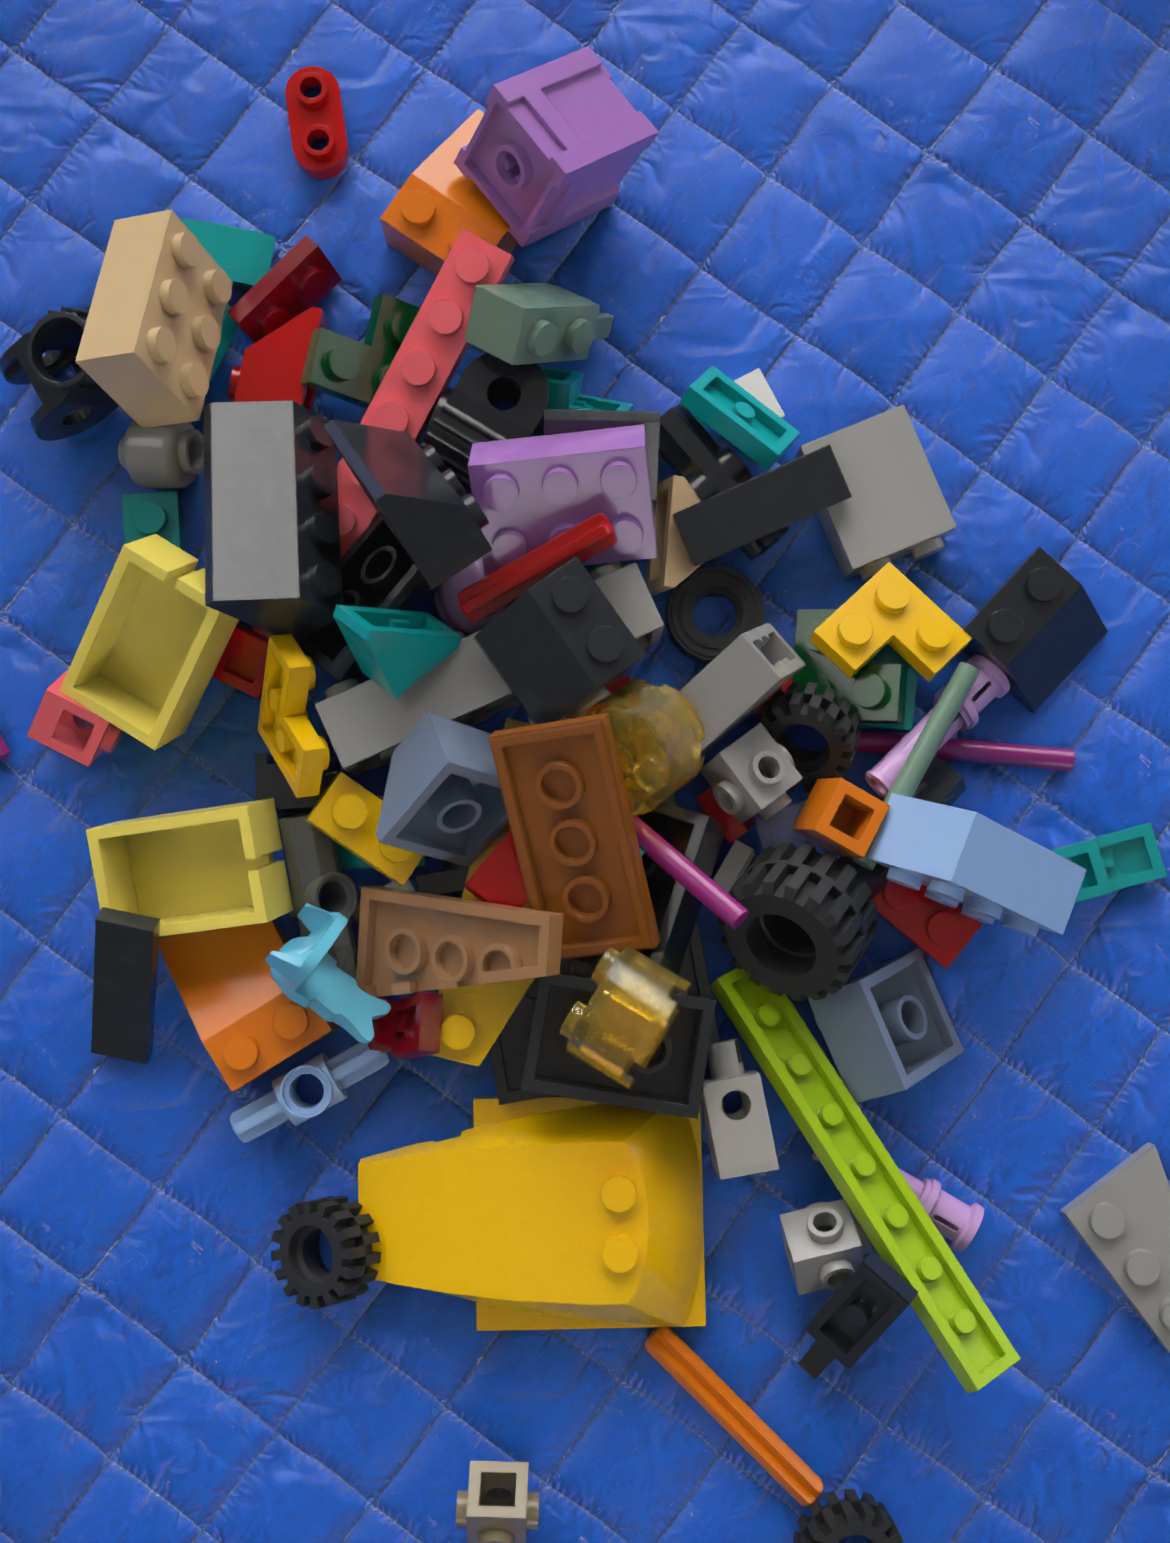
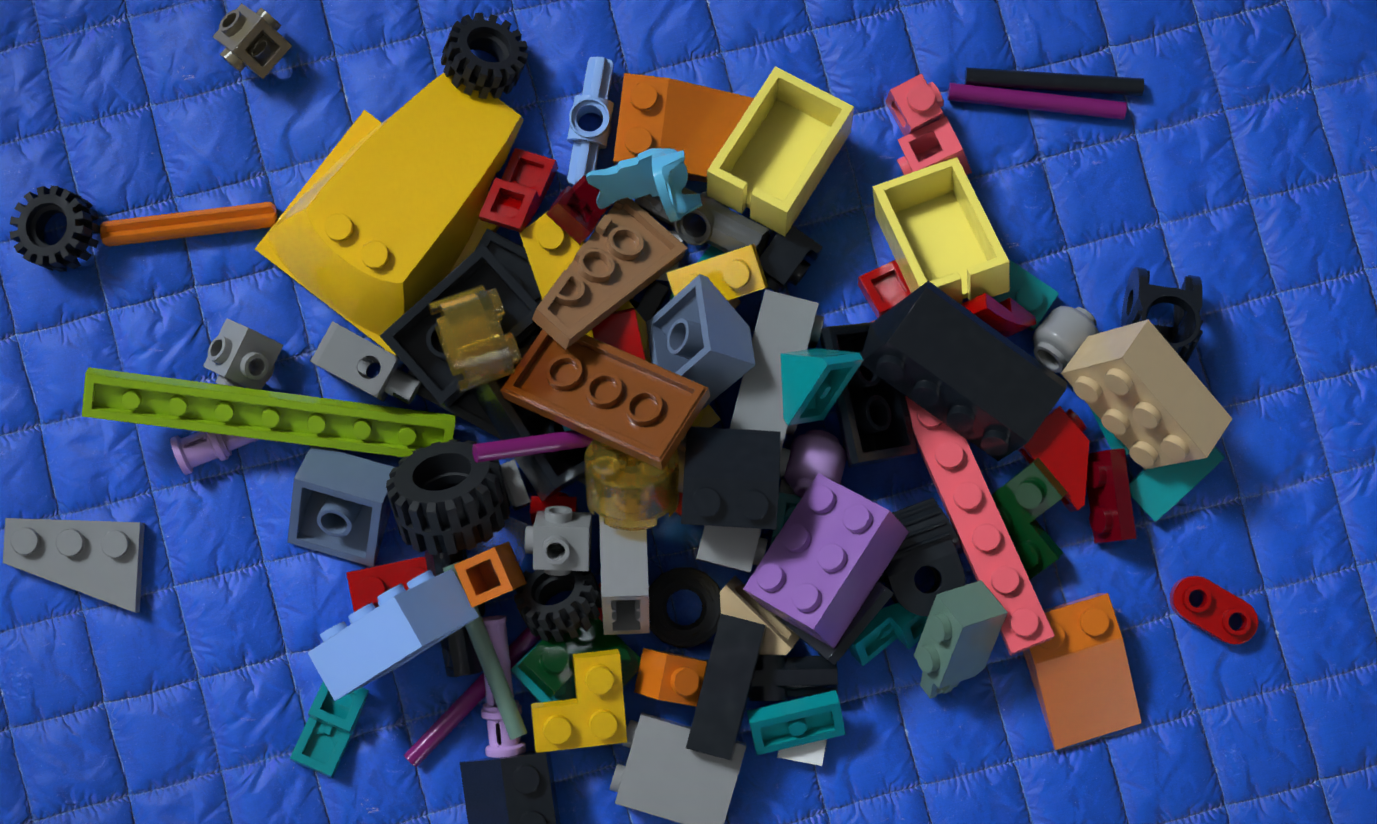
camera: 135 degrees right, 0 degrees up
black tile [91,907,160,1064] -> none
yellow plate [257,634,330,798] -> none
black slope [323,420,493,590] -> none
medium lavender container [453,46,658,248] -> none
red axle [457,513,618,622] -> none
black hinge [798,1251,918,1379] -> none
none -> red slope [478,148,558,233]
none -> orange brick [634,648,707,707]
none -> coral brick [885,73,945,136]
none -> red slope [961,293,1036,338]

